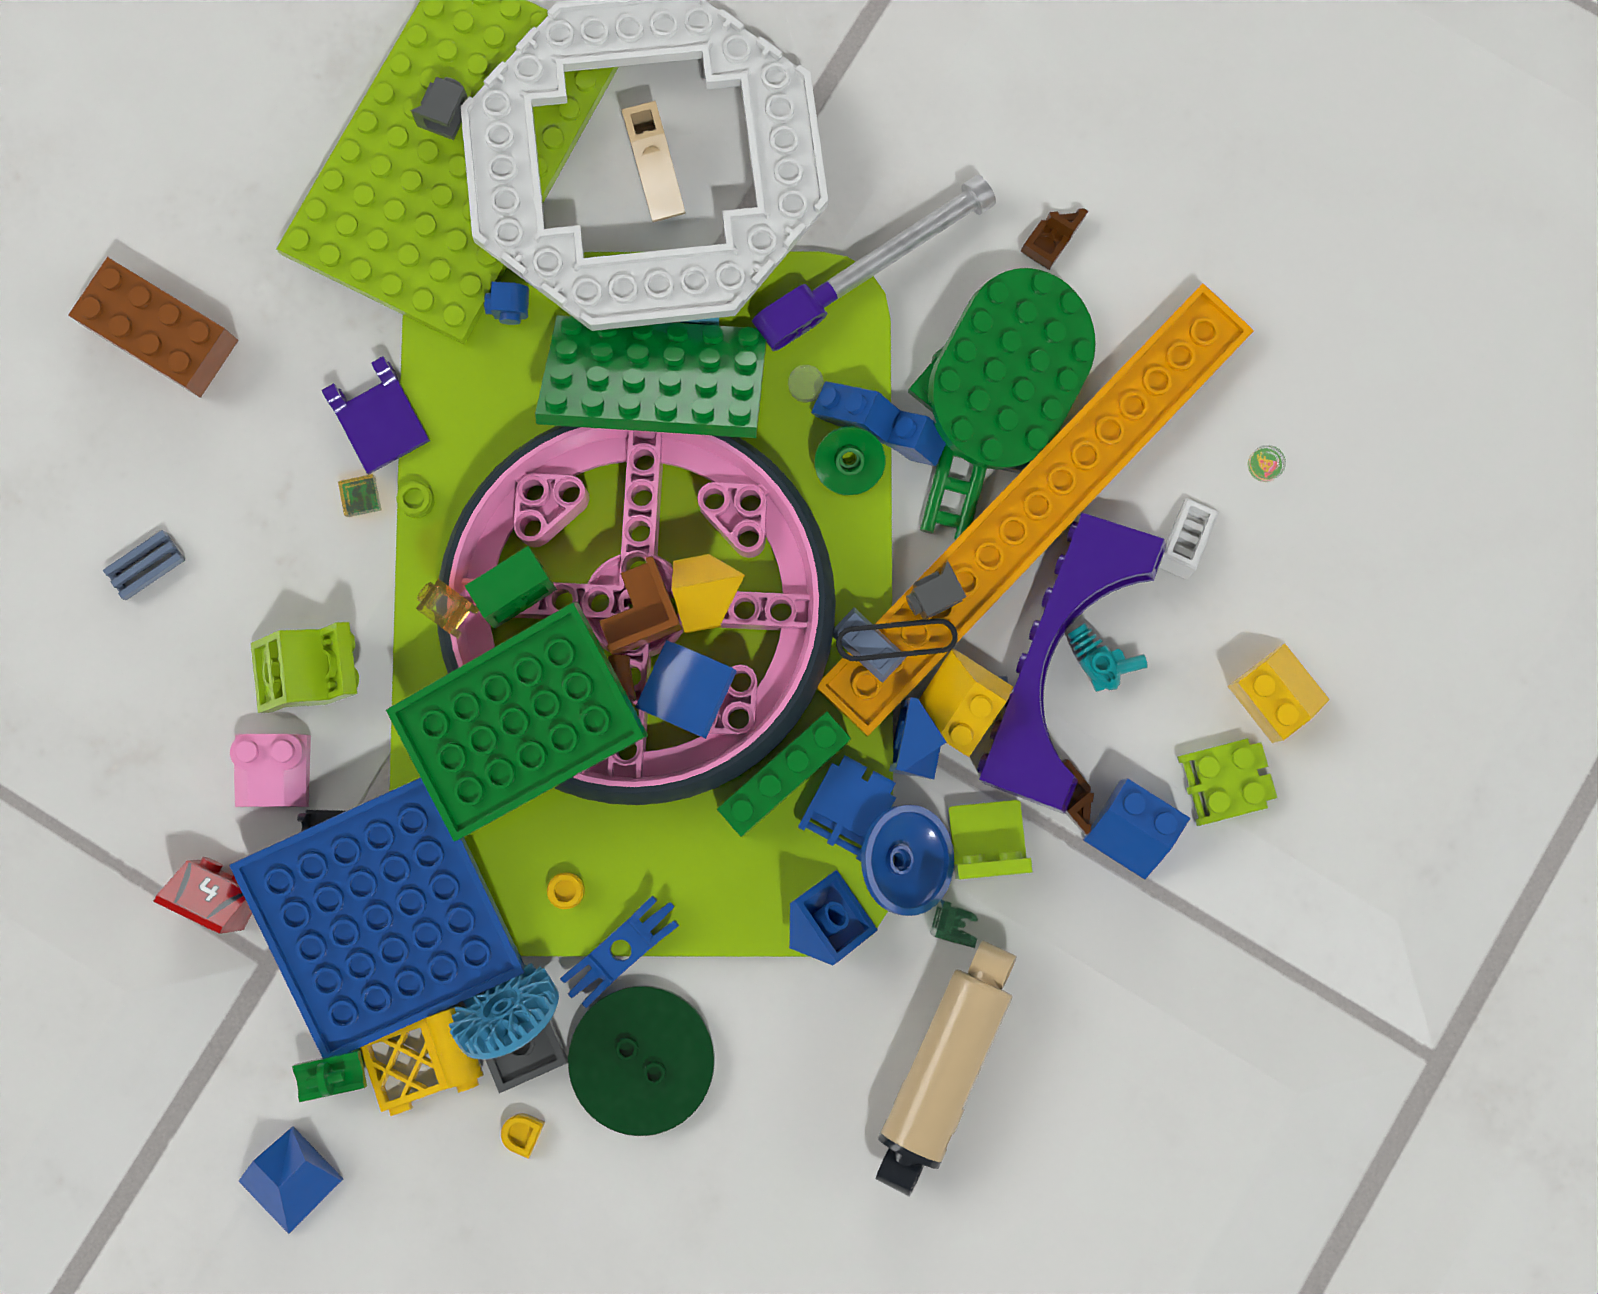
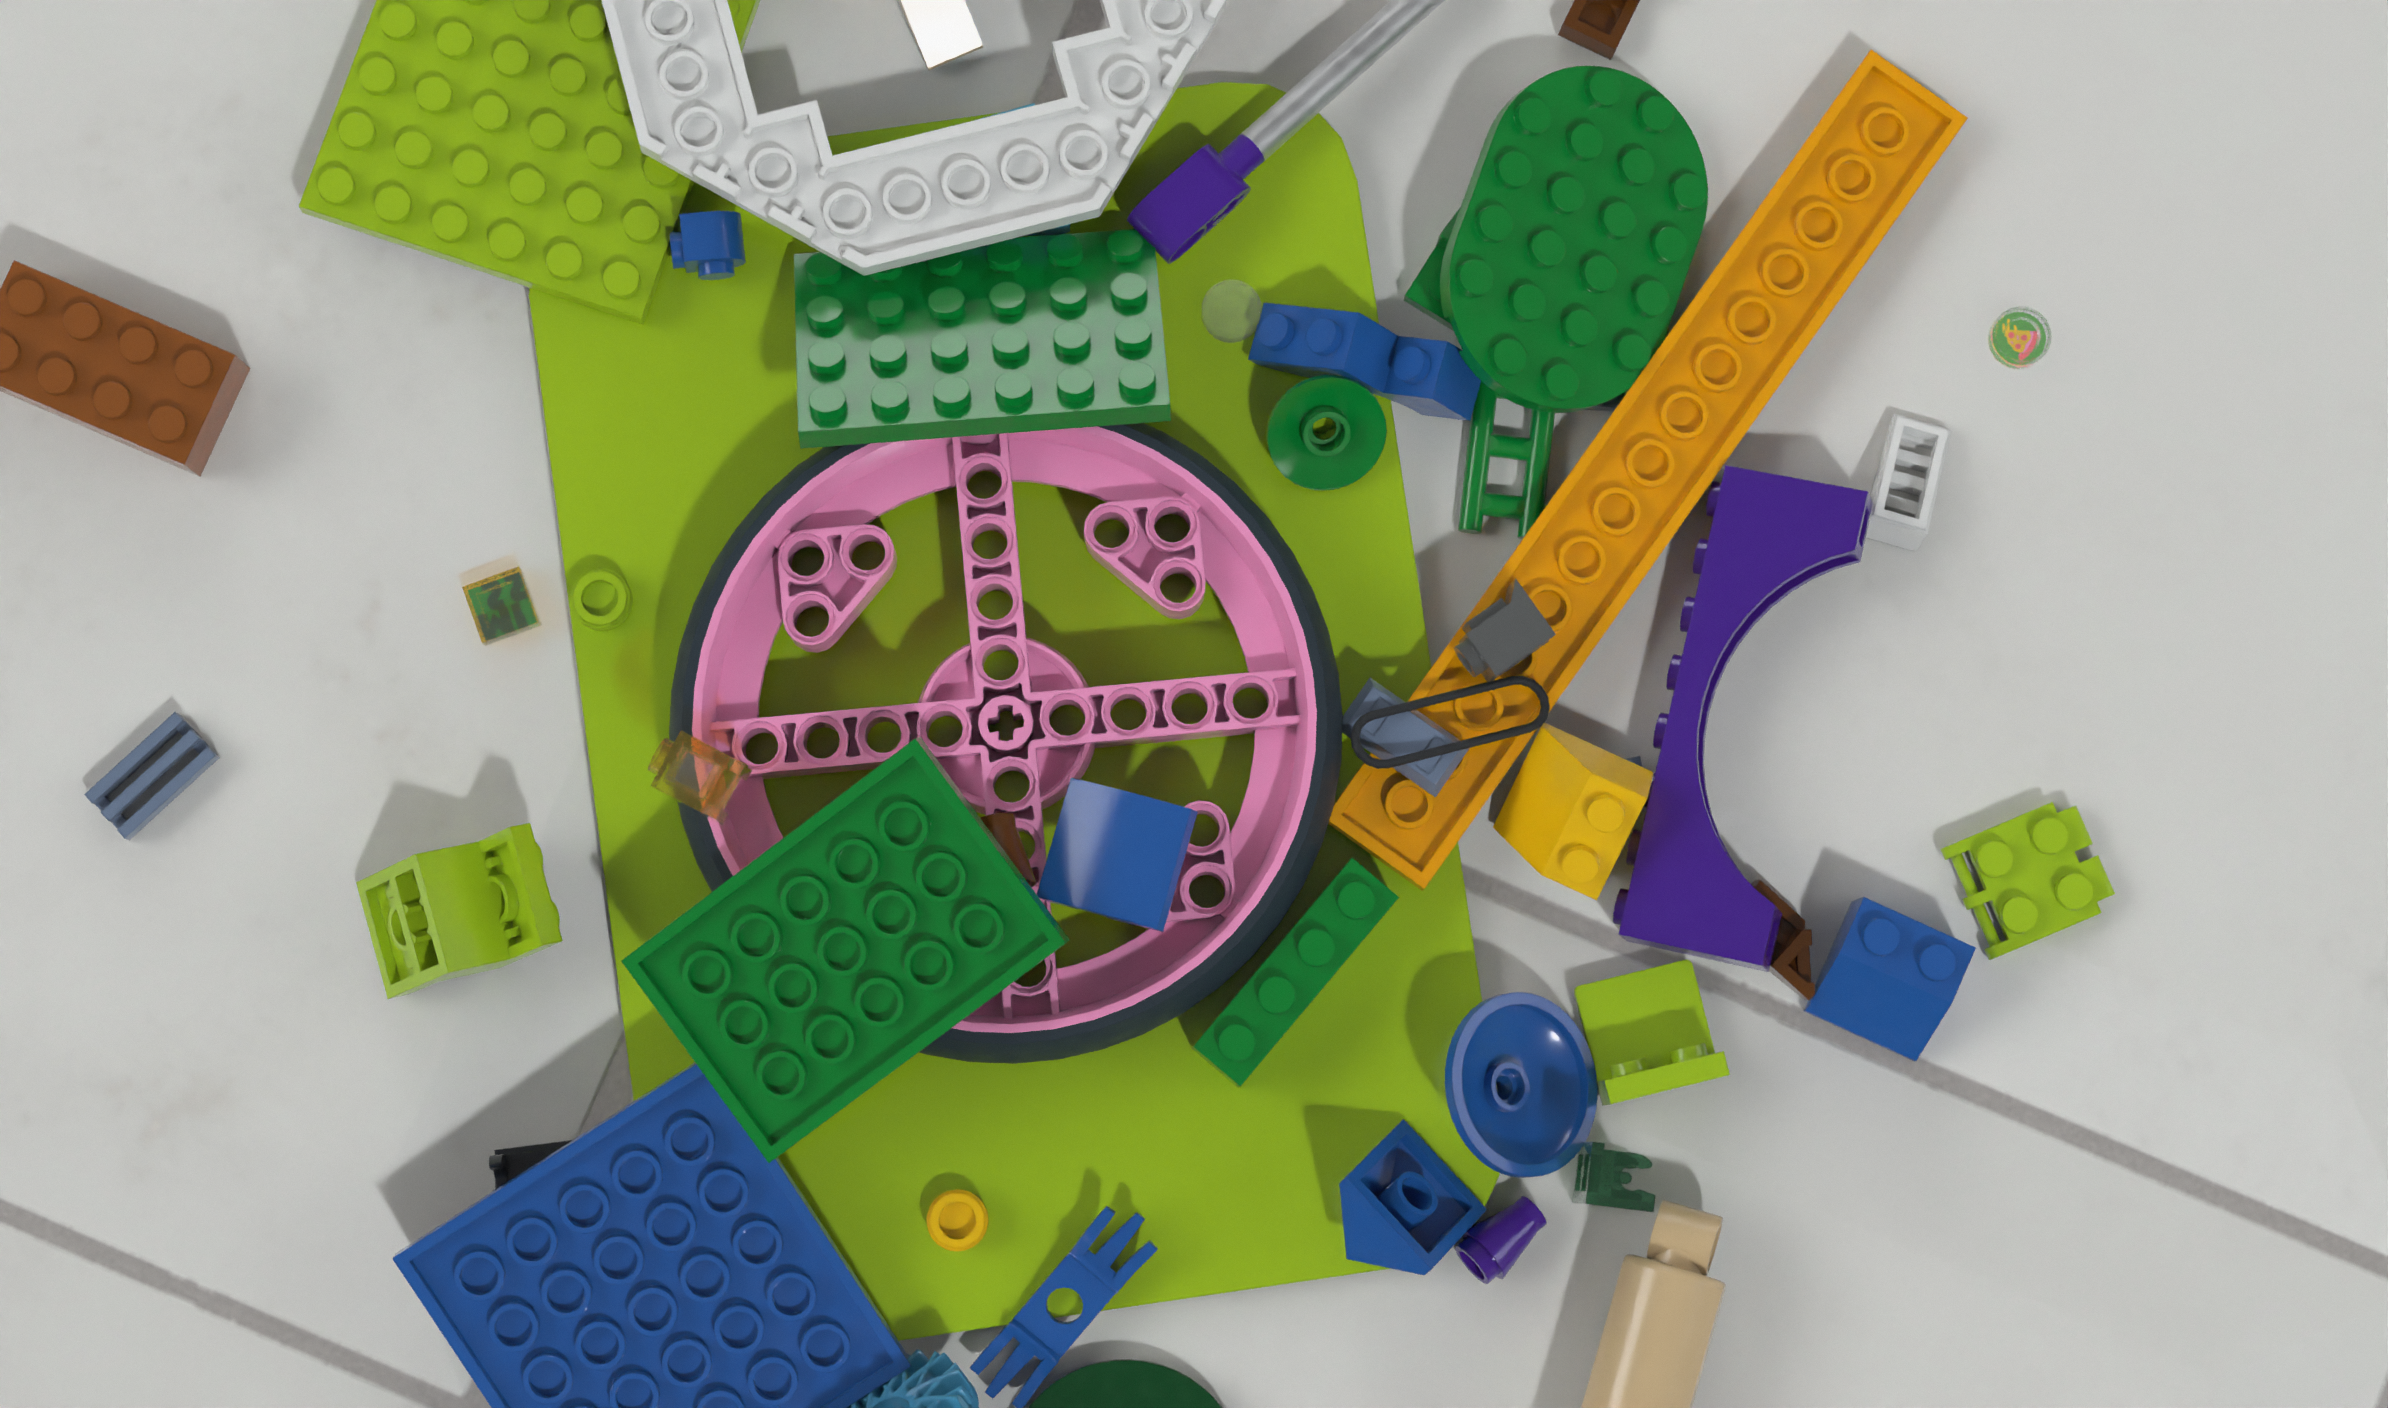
camera: 20 degrees left, 0 degrees up
slope [153,857,252,934] -> none
bright pink slope [230,734,311,807] -> none
dark purple flag [322,356,430,475] -> none
green hinge [465,546,557,629] -> none
dark orange panel [599,556,683,655] -> none
yellow slope [672,554,745,633] -> none
blue plate [798,755,896,862] -> none
blue slope [889,697,947,780] -> none
teal piece [1067,623,1148,692] -> none
yellow slope [1227,643,1330,743] -> none
none -> dark purple cone [1455,1196,1547,1284]

